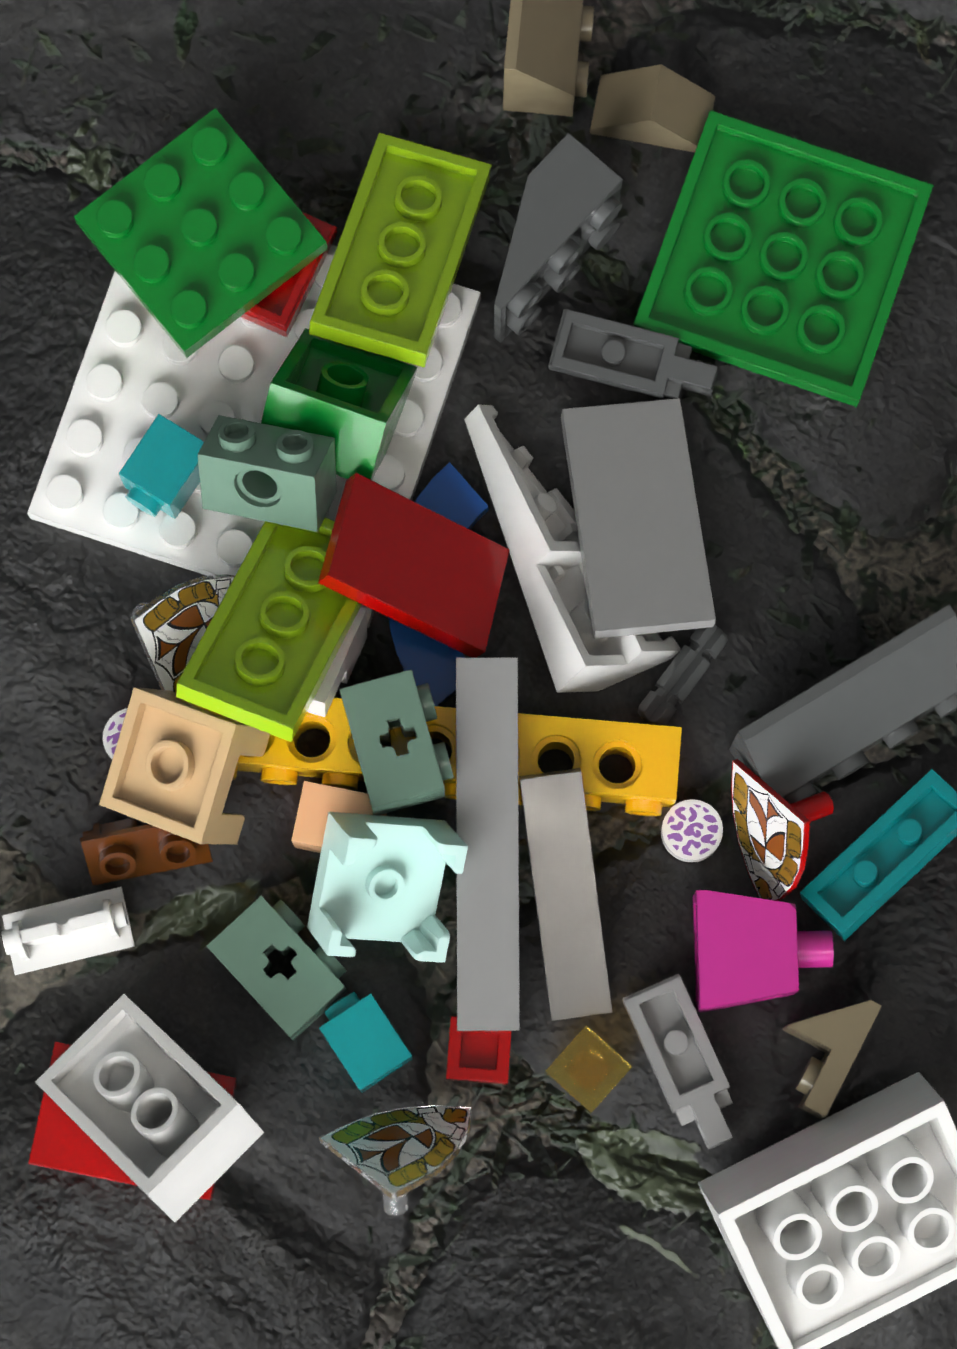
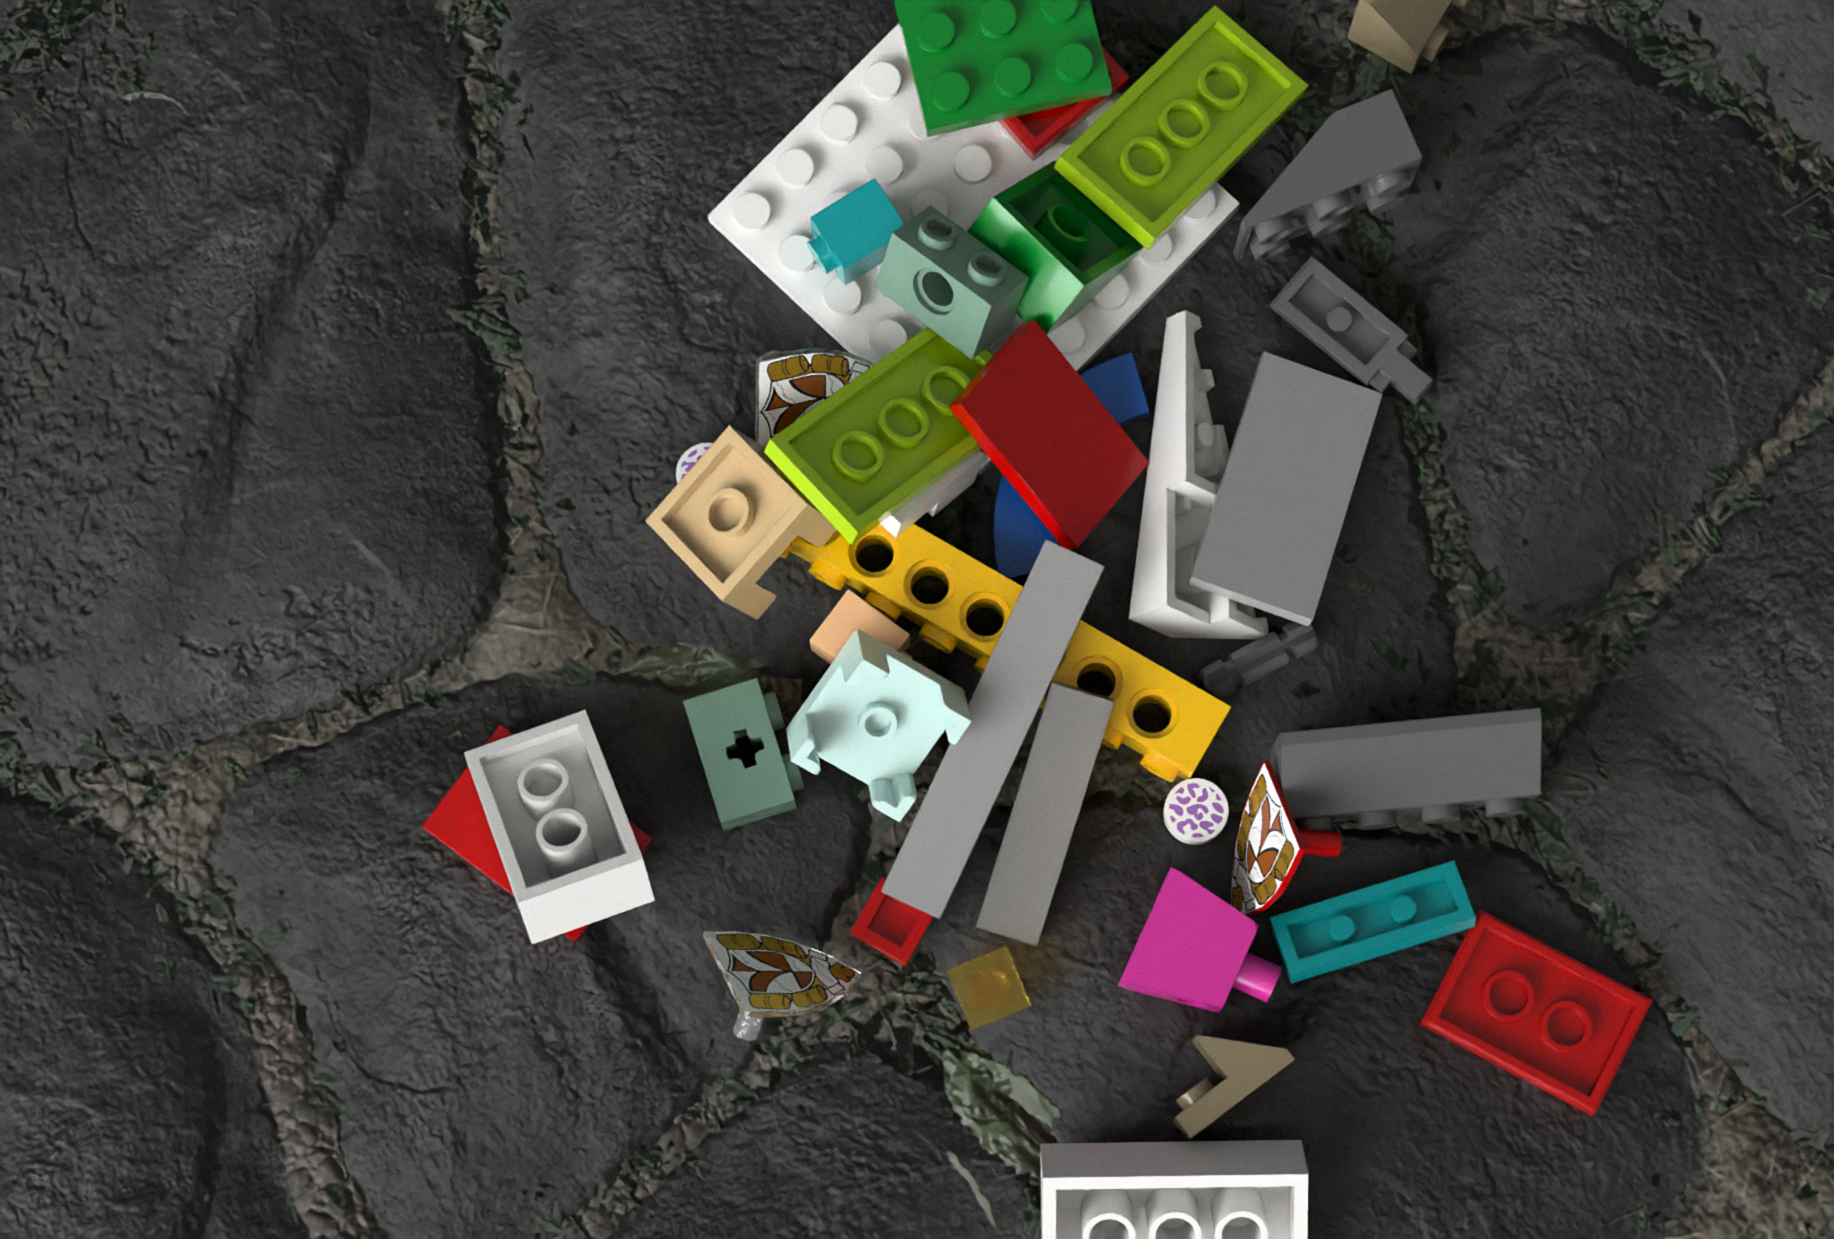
camera: 25 degrees right, 0 degrees up
white hinge [2,887,135,975] -> none
reddish brown hinge [80,818,213,886] -> none
teal brick [319,992,413,1093] -> none
sand green brick [340,669,454,815] -> none
dark tan slope [590,64,715,153] -> none
light grey hinge [622,974,733,1150] -> none
green plate [633,110,934,407] -> none

